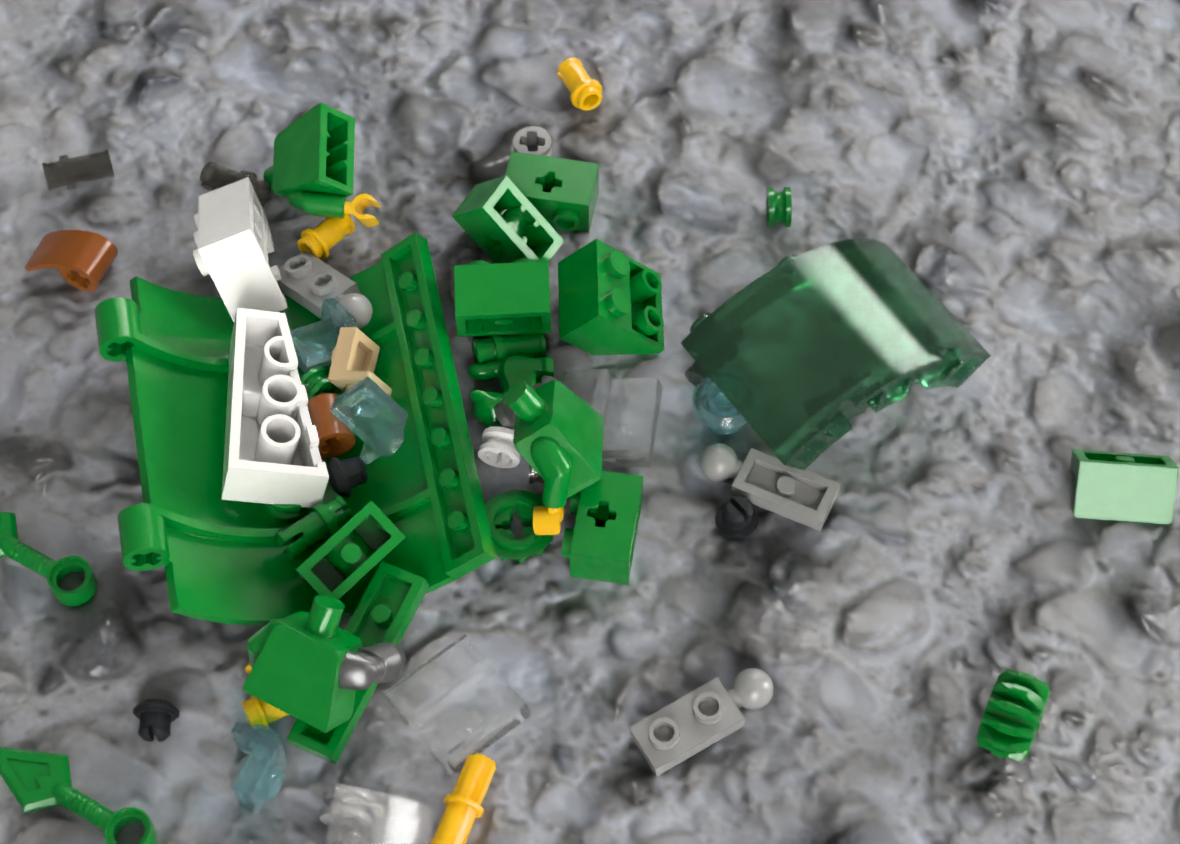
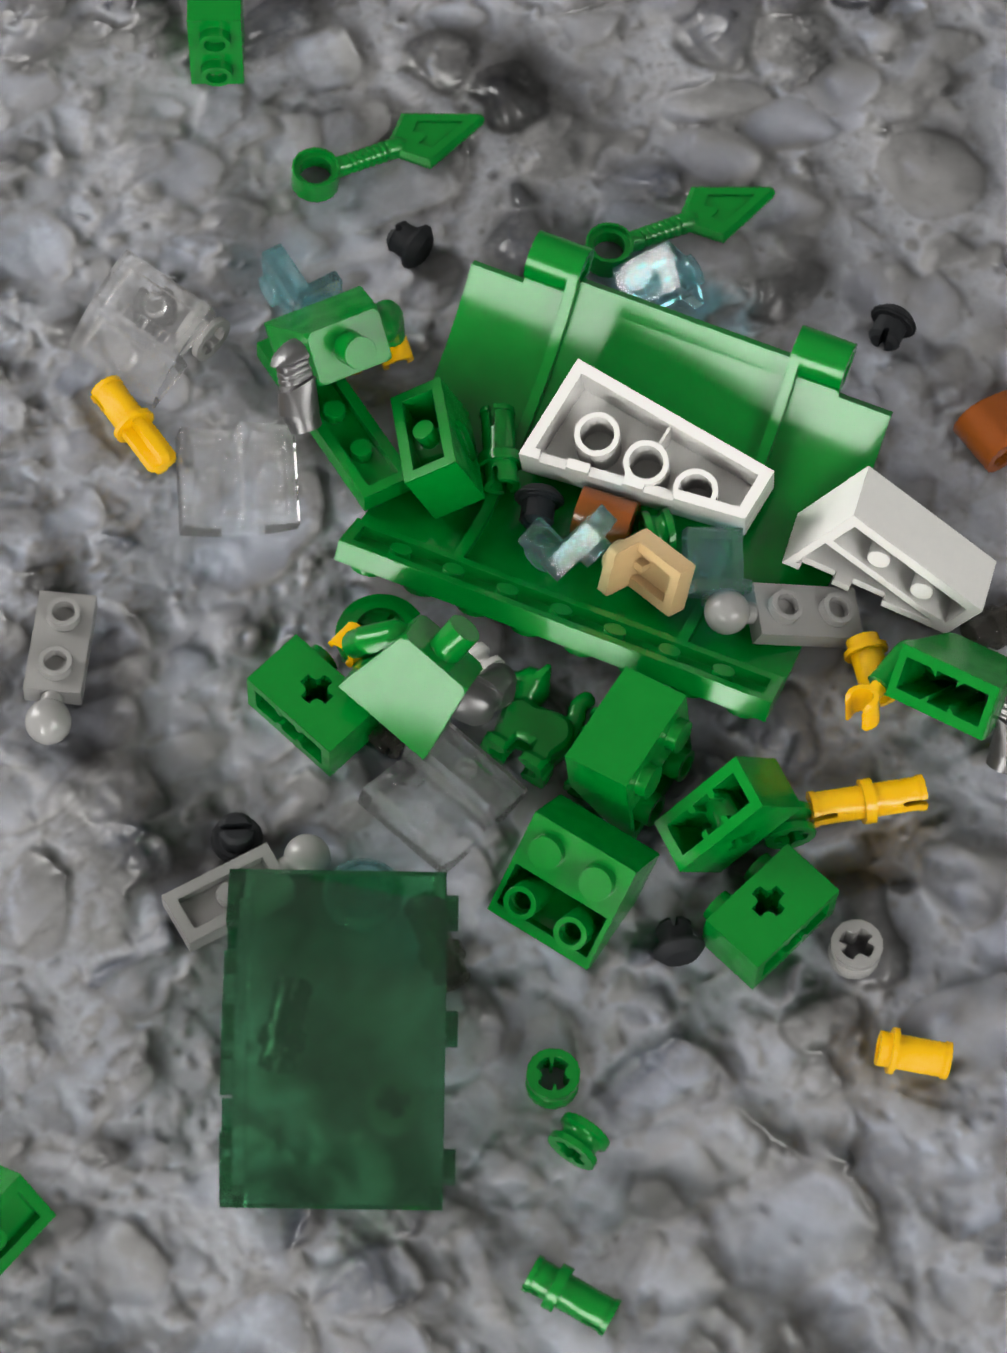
camera: 120 degrees right, 5 degrees up
none -> green pin [521,1255,622,1336]
none -> green bush [525,1048,580,1110]
none -> clear light blue bracket [612,241,705,309]
none -> black piece [653,916,705,967]
none -> yellow pin [806,774,928,828]
none -> black piece [868,303,917,351]

